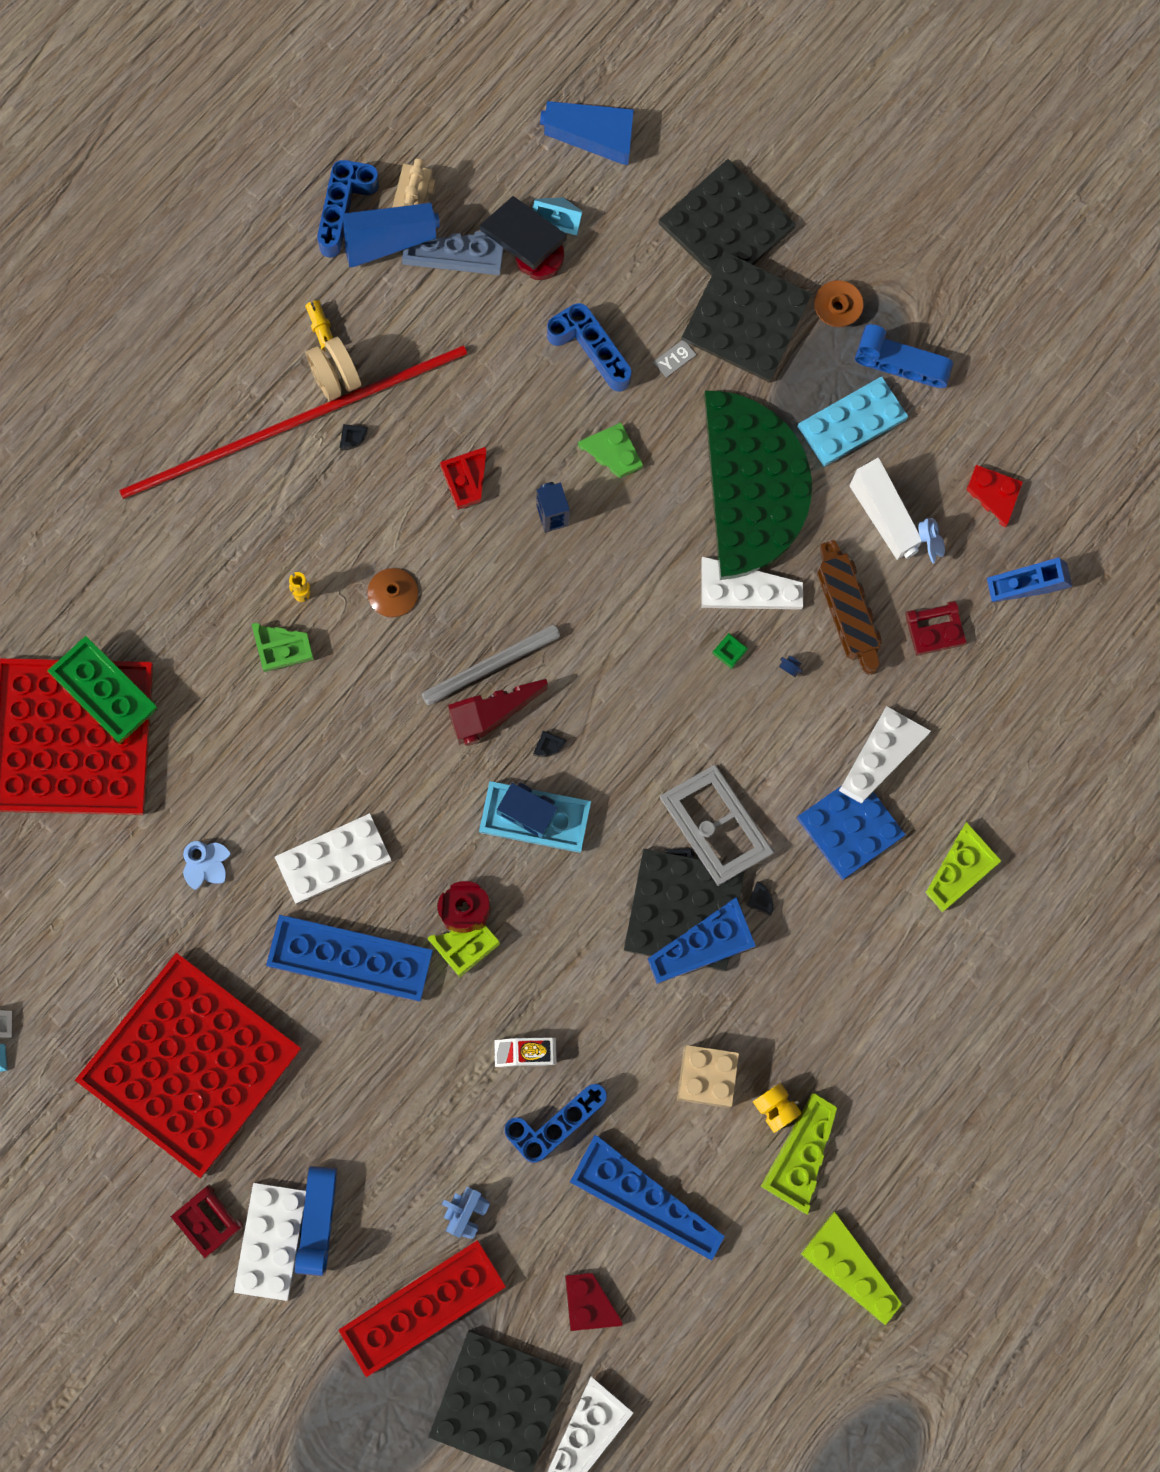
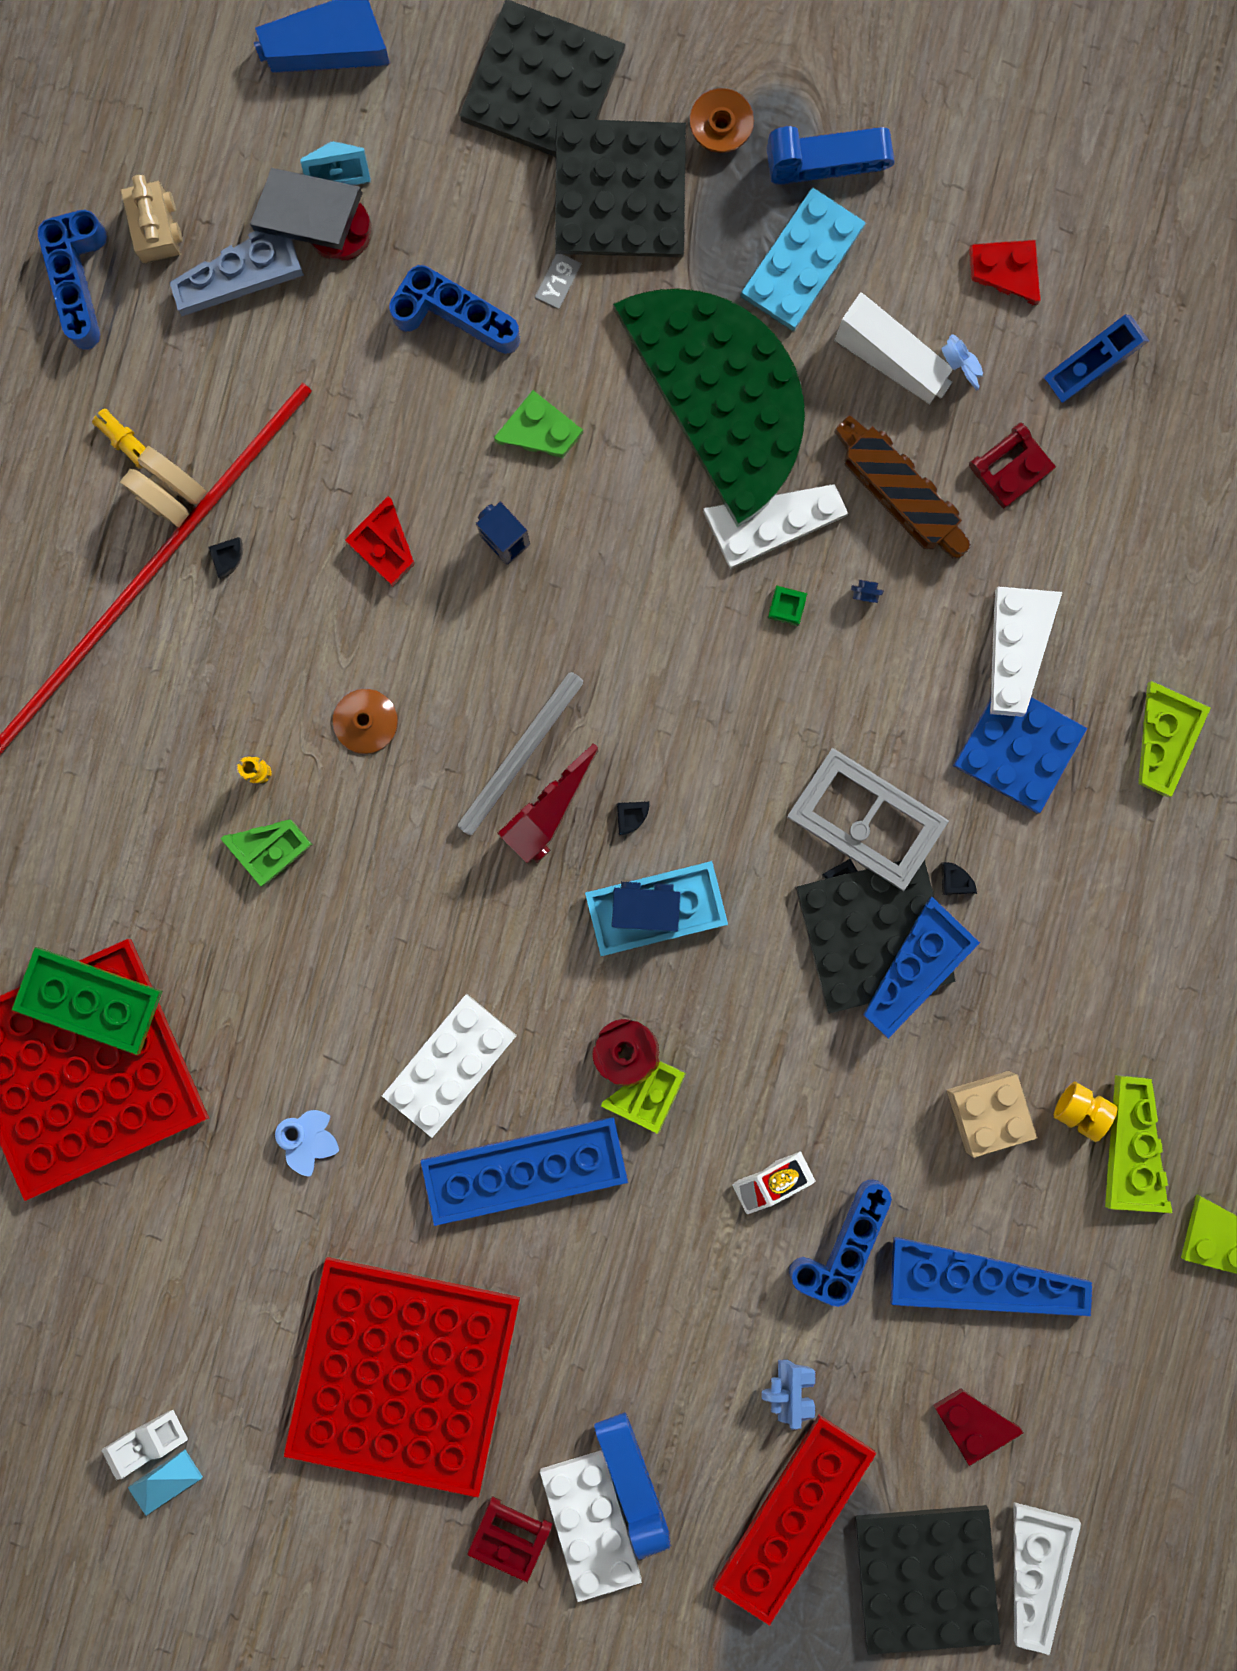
camera: 20 degrees left, 10 degrees up
blue slope [343,203,440,268] -> none

